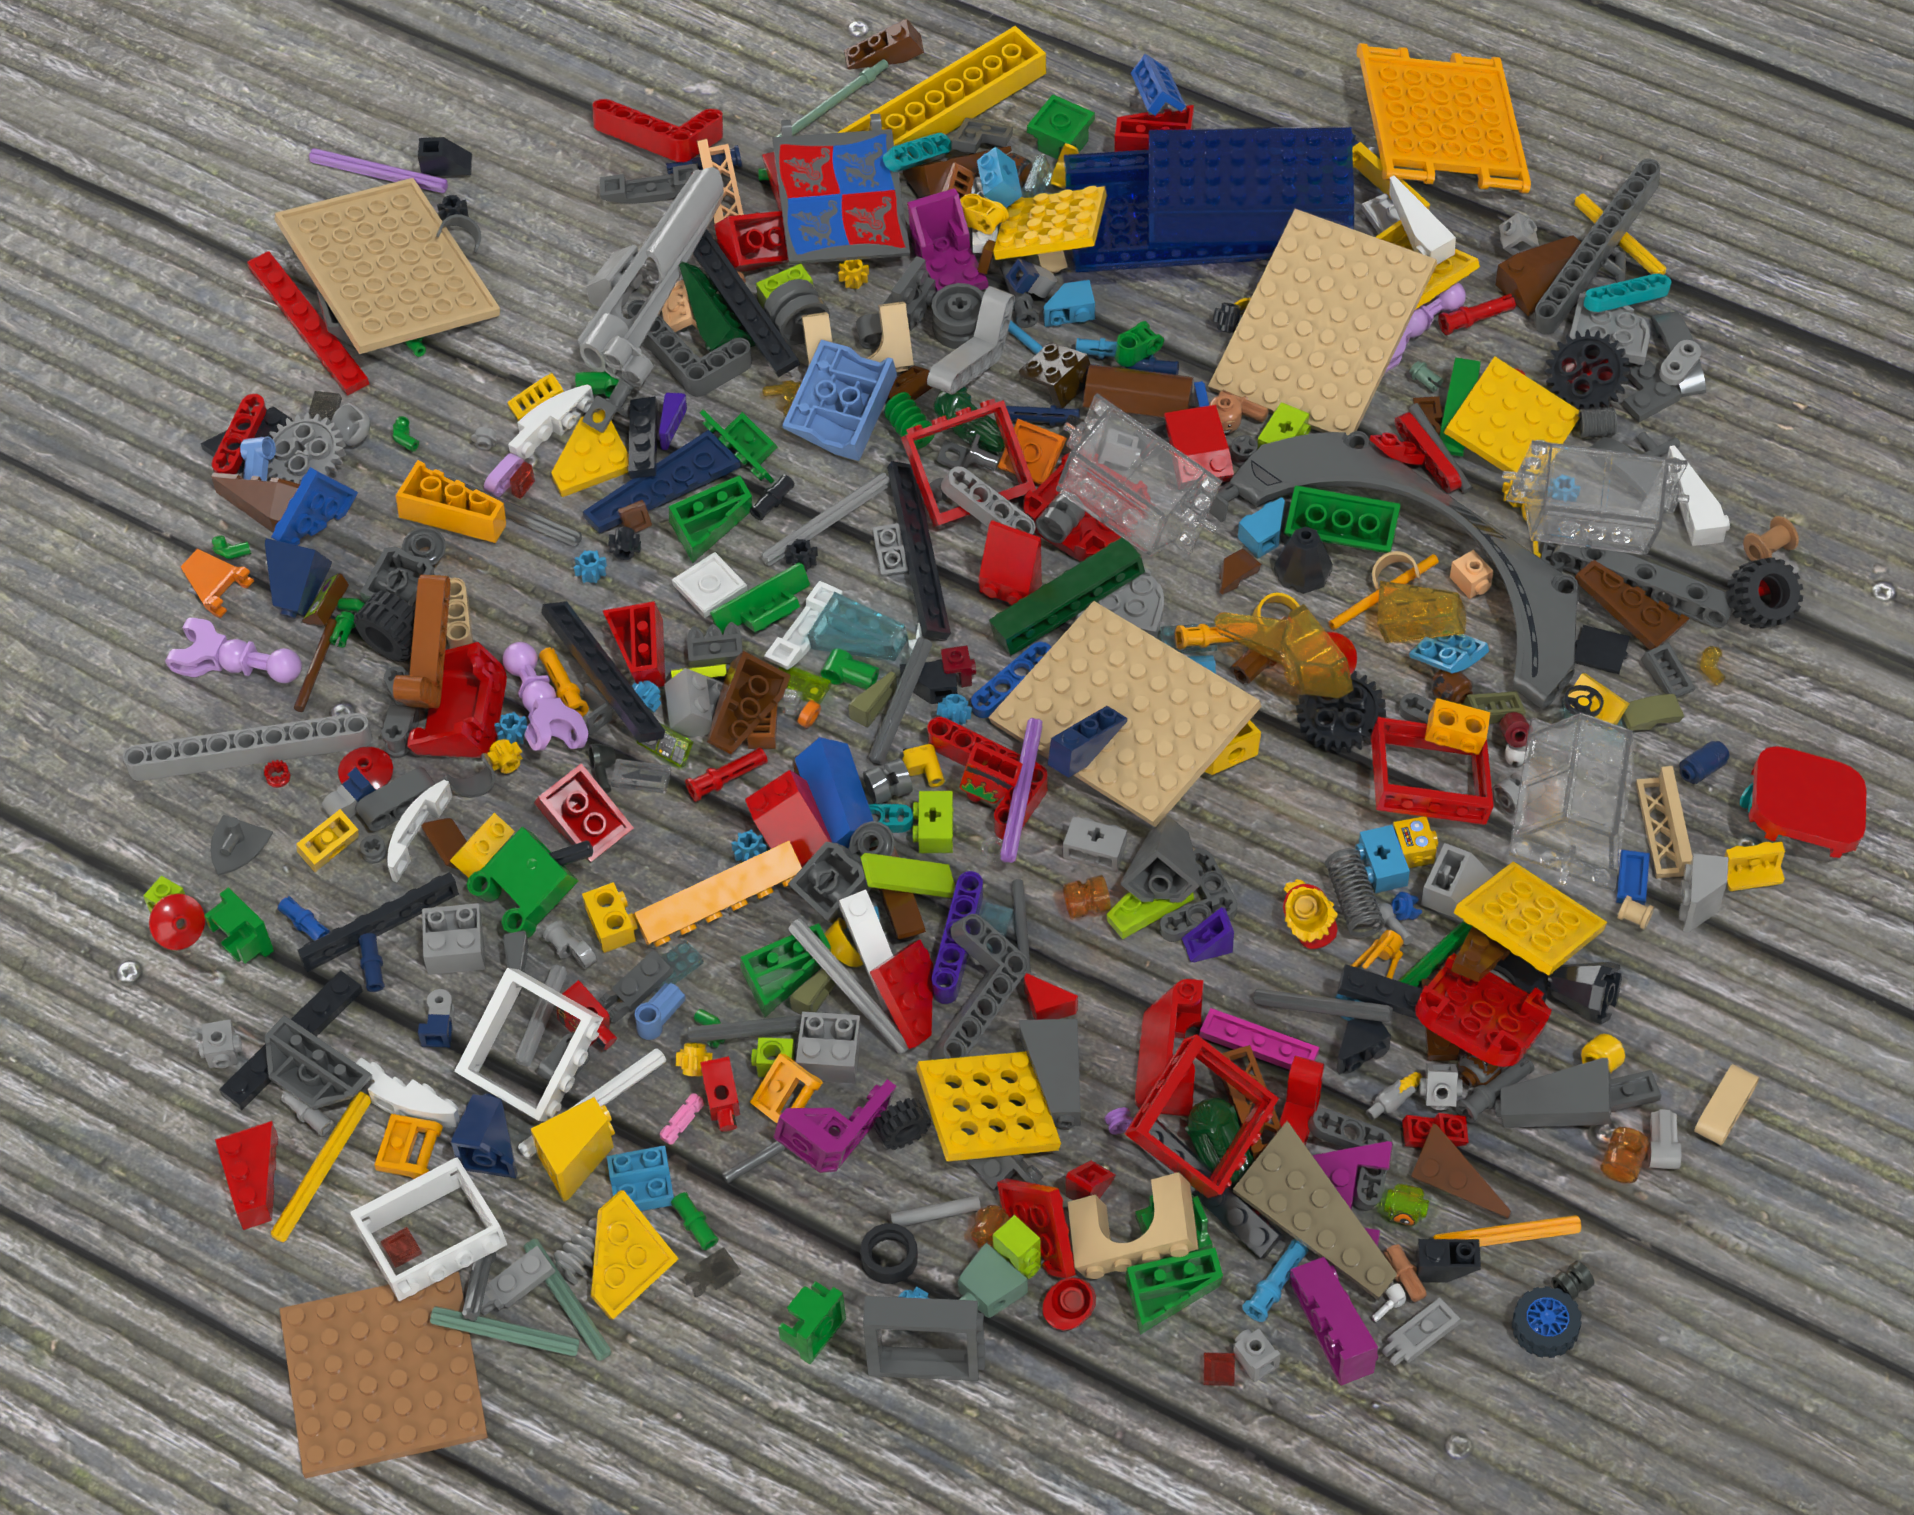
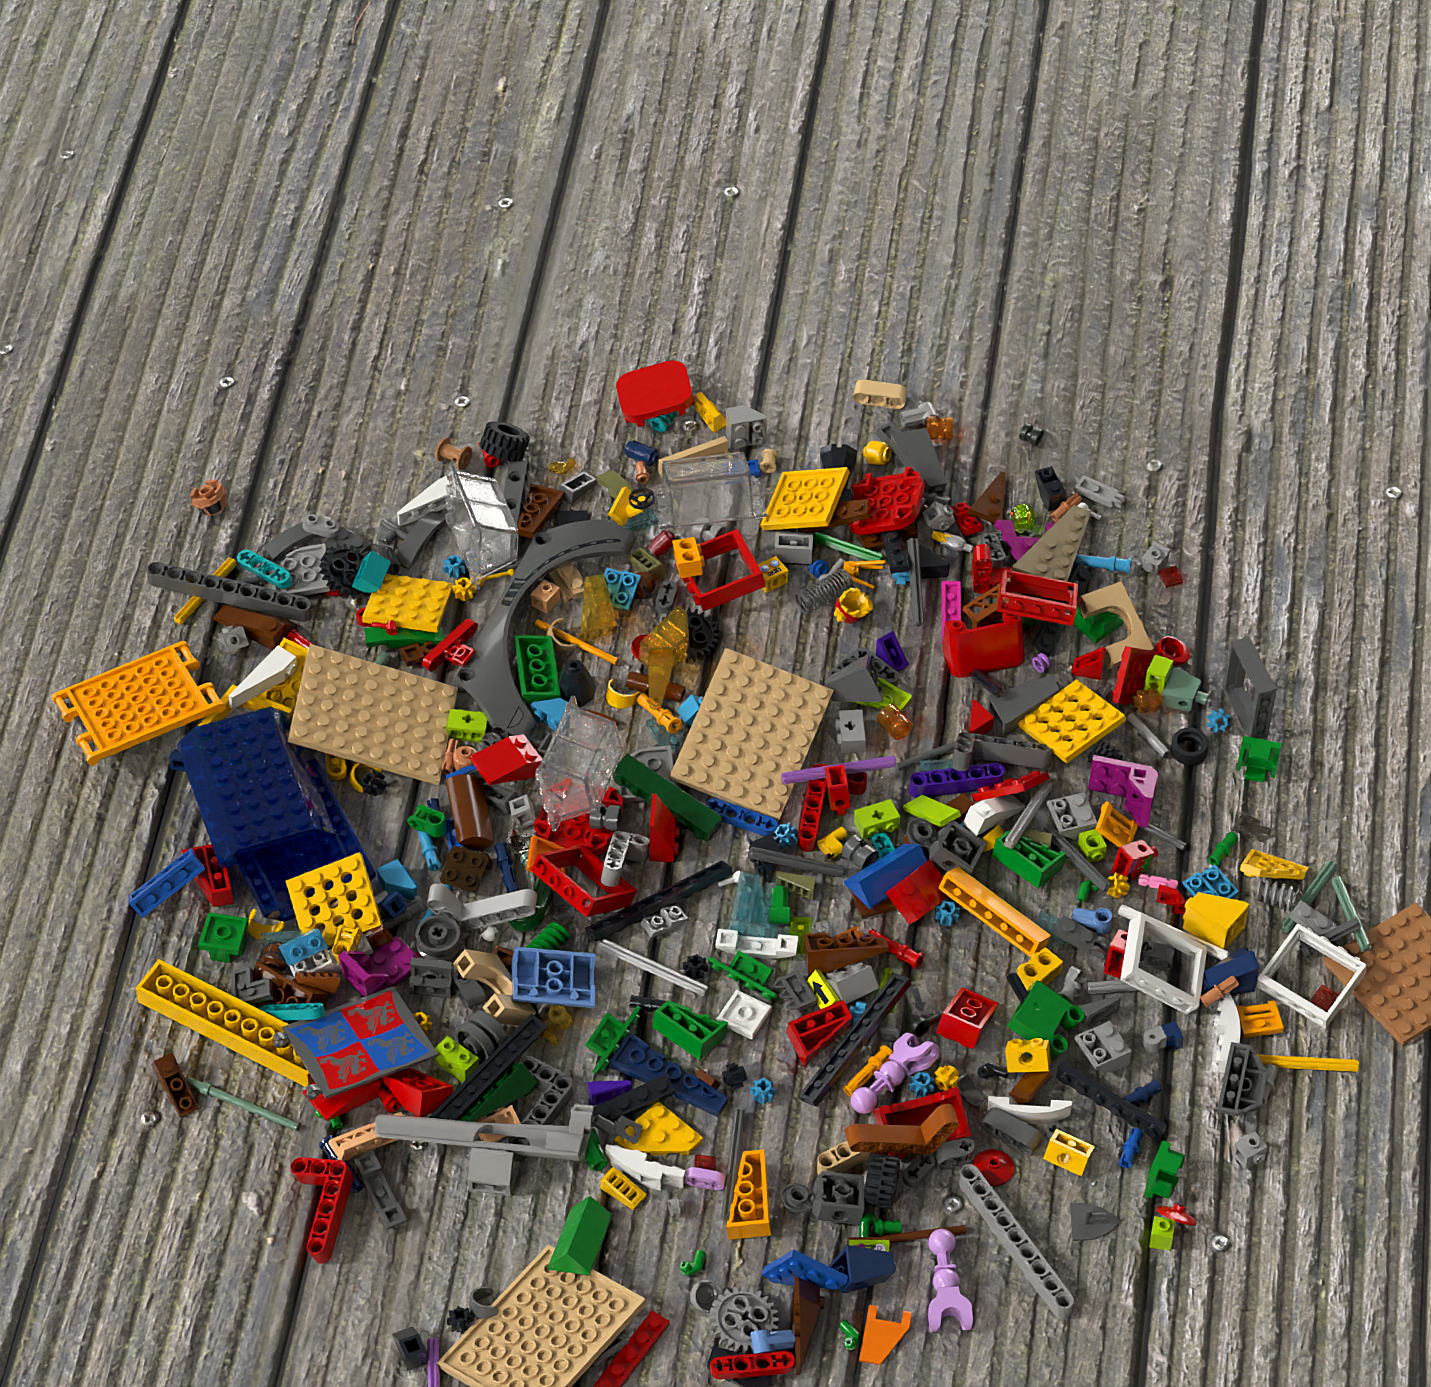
camera: 115 degrees left, 5 degrees down
red wedge [215,1121,278,1230] -> none
black plate [219,970,363,1111] -> none
red bush [264,760,291,788] -> none
clear smoke plate [309,391,342,421] -> none
leg [322,767,376,819] -> none
orange tile [797,700,821,728] -> none
dark red bracket [941,645,976,688] -> none
dark blue slope [1048,706,1128,778] -> none
green wedge [1125,1247,1223,1335] -> none
magenta wedge [1289,1257,1378,1386] -> none
dark azure brick [1355,825,1410,893] -> none
dark grey bar [1409,403,1473,493] -> none
light orange axle [1433,1215,1581,1247] -> none
black wheel [1512,1286,1582,1358] -> none
none -> nougat cone [190,480,227,516]
none -> teal brick [352,550,391,593]
none -> red hand [371,620,397,636]
none -> tan plate [548,563,590,603]
none -> green slope [548,1196,612,1275]
none -> nougat pin [635,461,650,484]
none -> black axle [970,669,1004,698]
none -> black arm [977,1062,1008,1079]
none -> red slope [1156,884,1187,915]
none -> nougat axle [1199,976,1239,1008]

